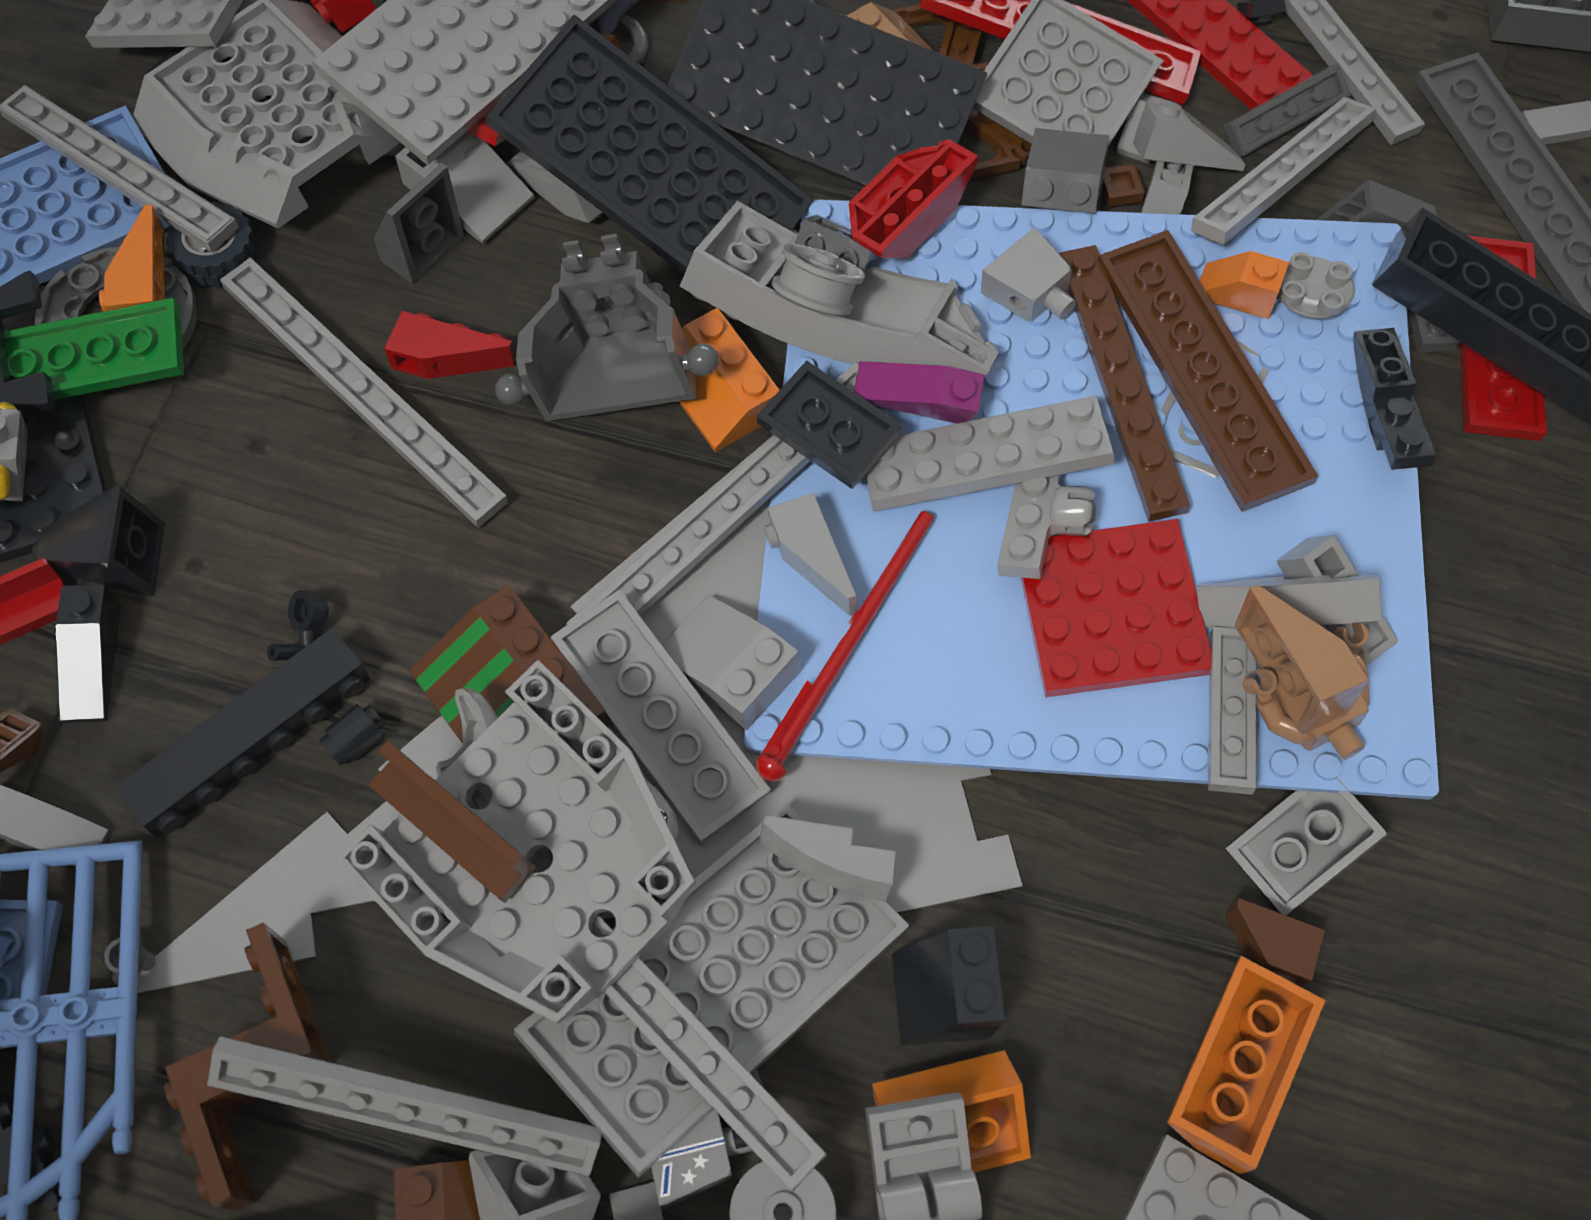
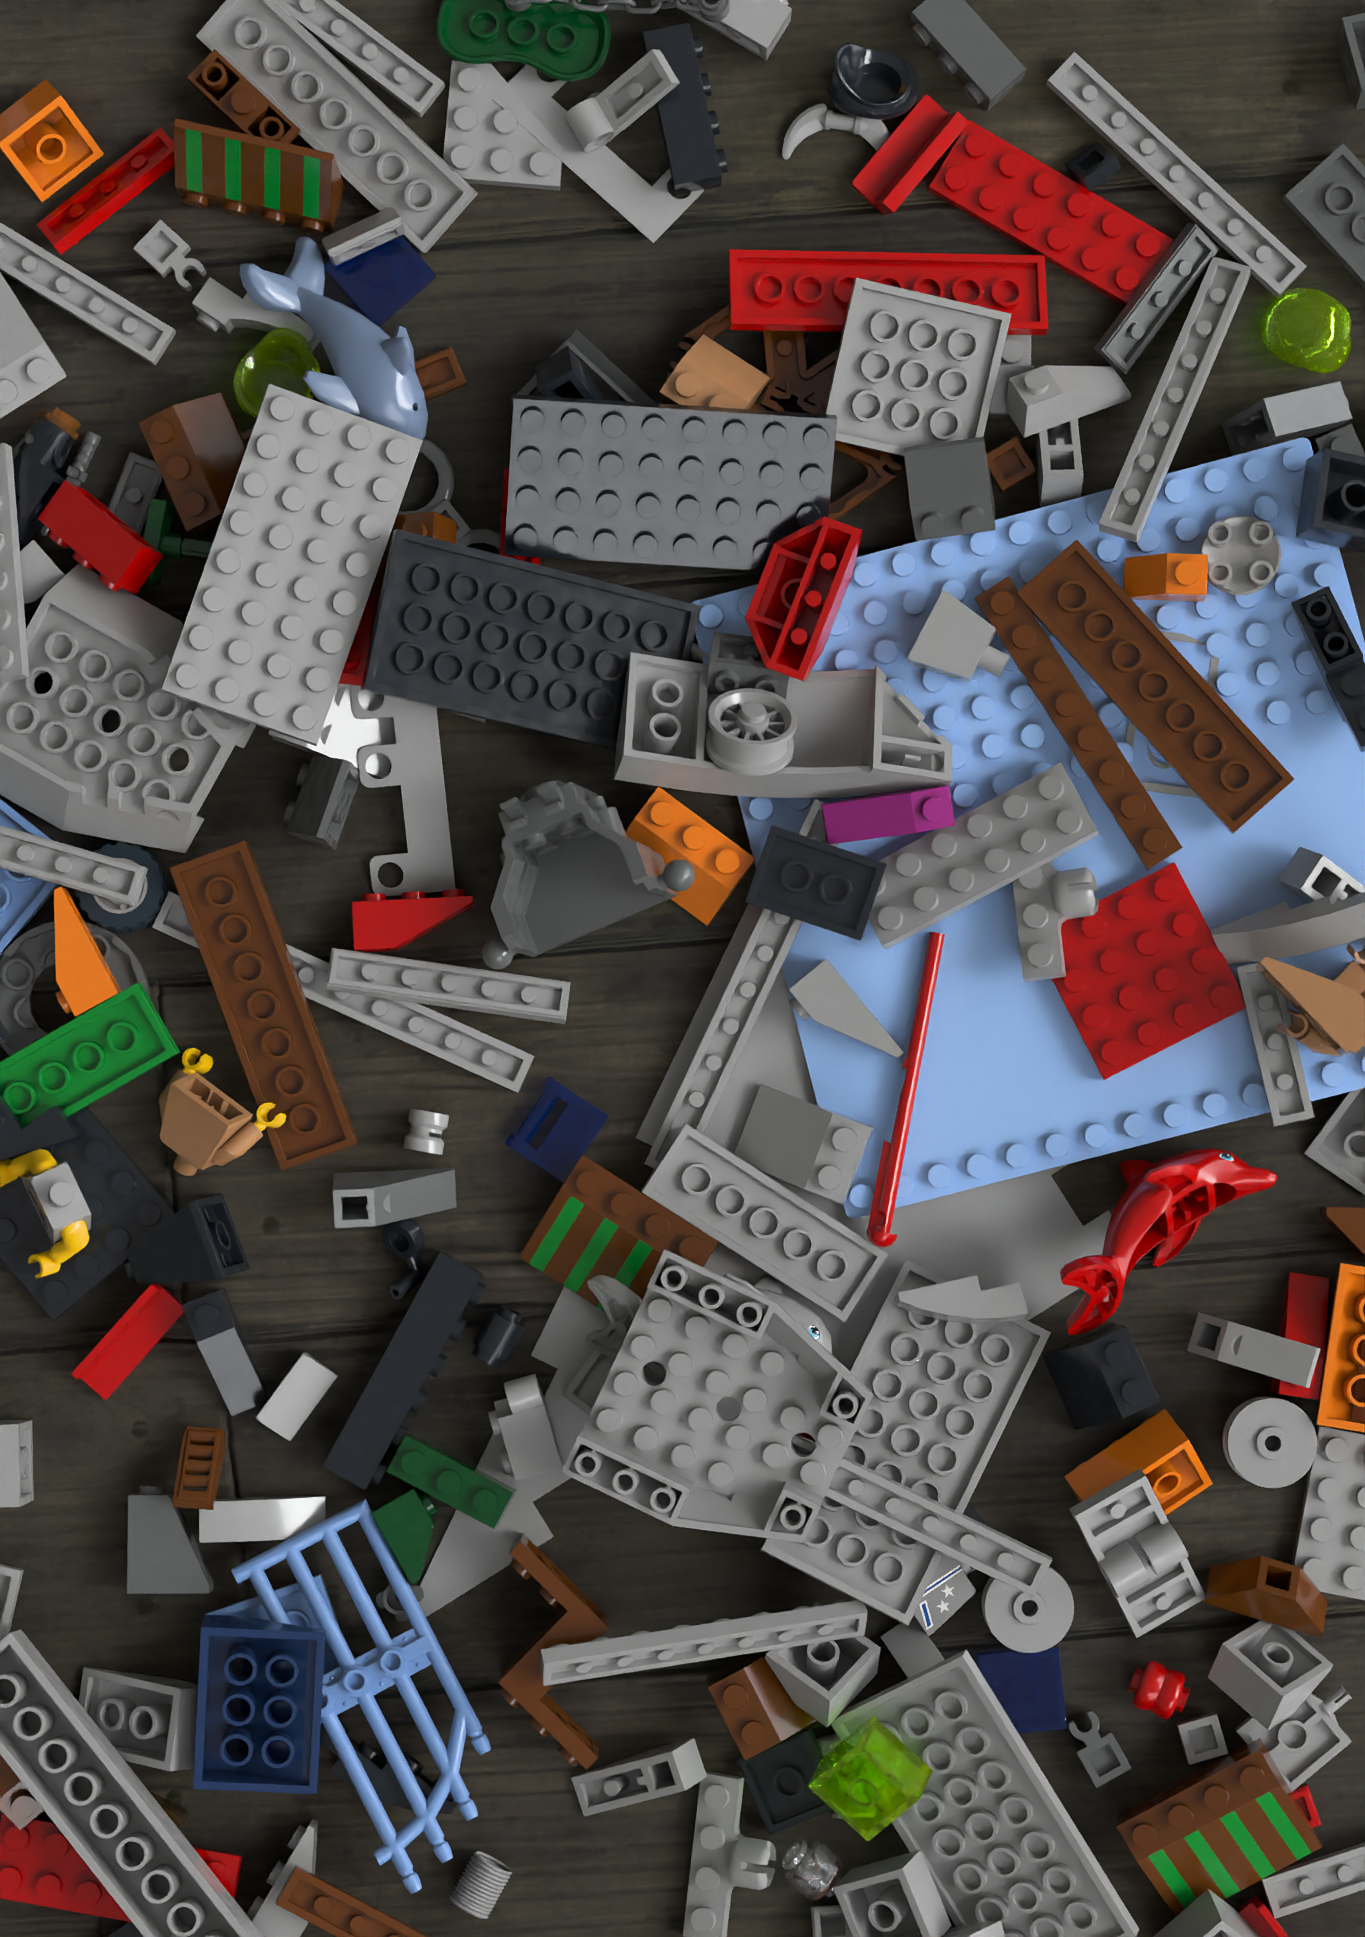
camera: 15 degrees left, 20 degrees up
reddish brown fence [368,741,536,903] -> none
none -> medium nougat torso [159,1048,286,1176]
none -> reddish brown plate [170,840,358,1171]
none -> light grey slope [255,1352,338,1441]
none -> light grey tile [326,948,571,1024]
none -> dark grey slope [333,1168,457,1228]
none -> light grey piece [350,685,456,896]
none -> dark green slope [371,1487,438,1584]
none -> dark green brick [387,1433,517,1529]
none -> light grey wheel [403,1108,449,1155]
none -> light grey hinge [488,1374,564,1481]
none -> clear blue plate [505,1077,609,1183]
none -> red animal [1060,1147,1277,1335]
none -> light grey slope [1187,1312,1320,1388]
none -> light grey wheel [1222,1396,1317,1488]
none -> clear neon green piece [1260,287,1351,373]
none -> red slope [1271,1272,1329,1400]

